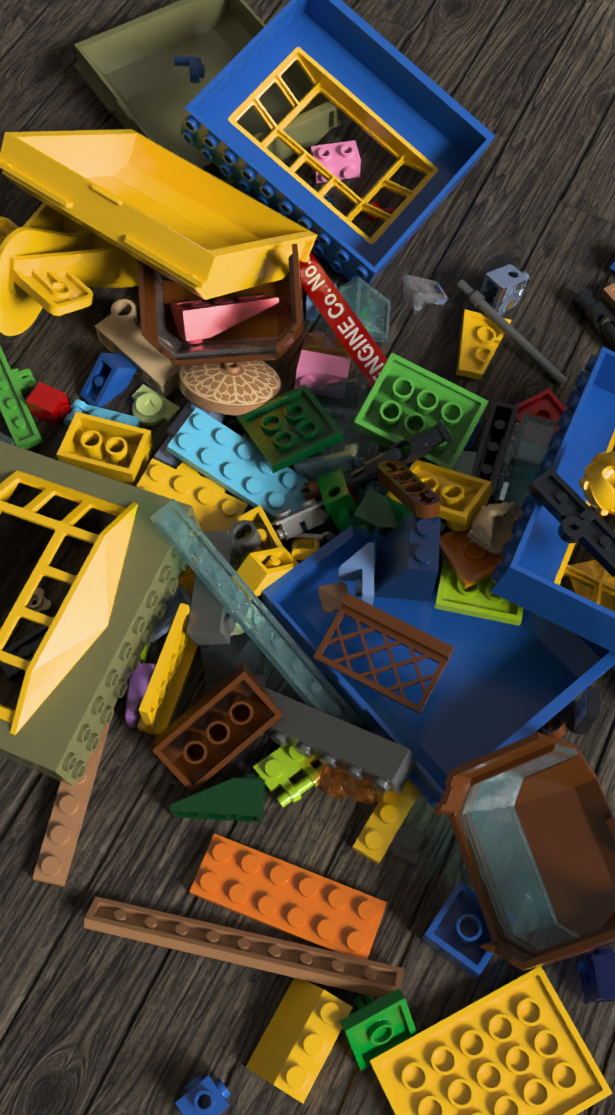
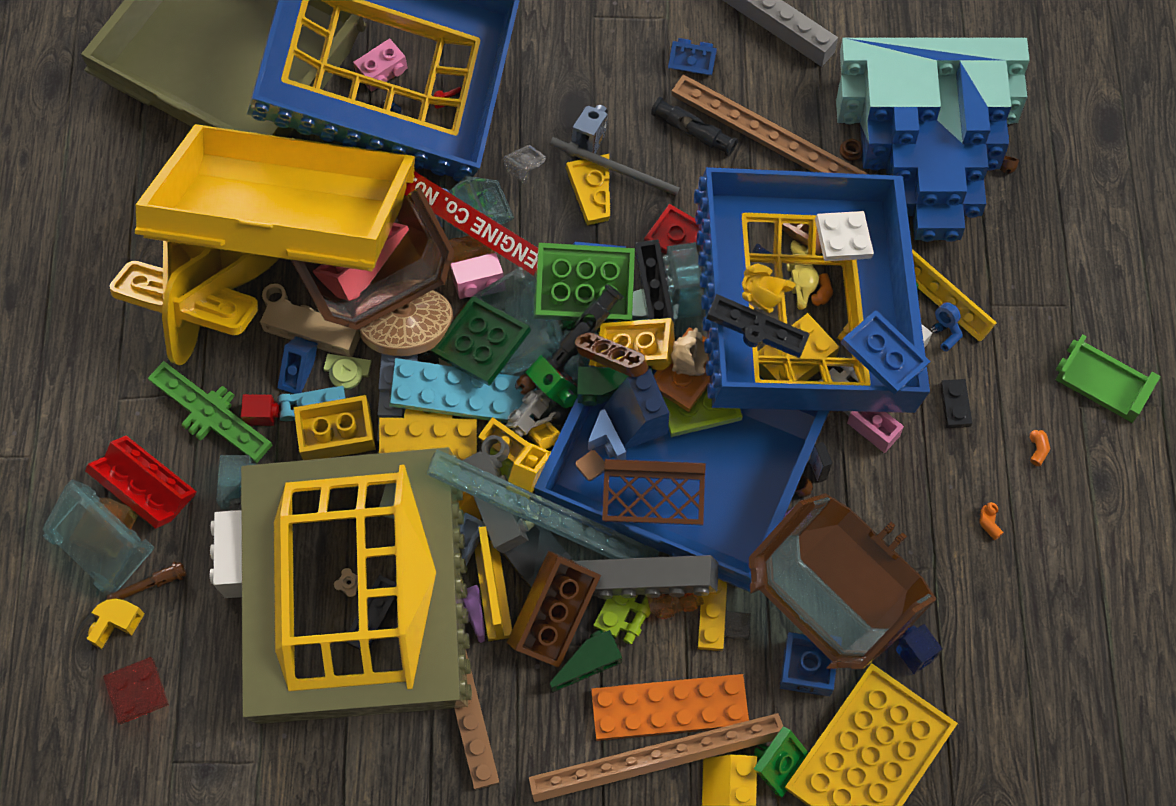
camera: 25 degrees left, 5 degrees up
blue plate [174,56,205,83] -> none

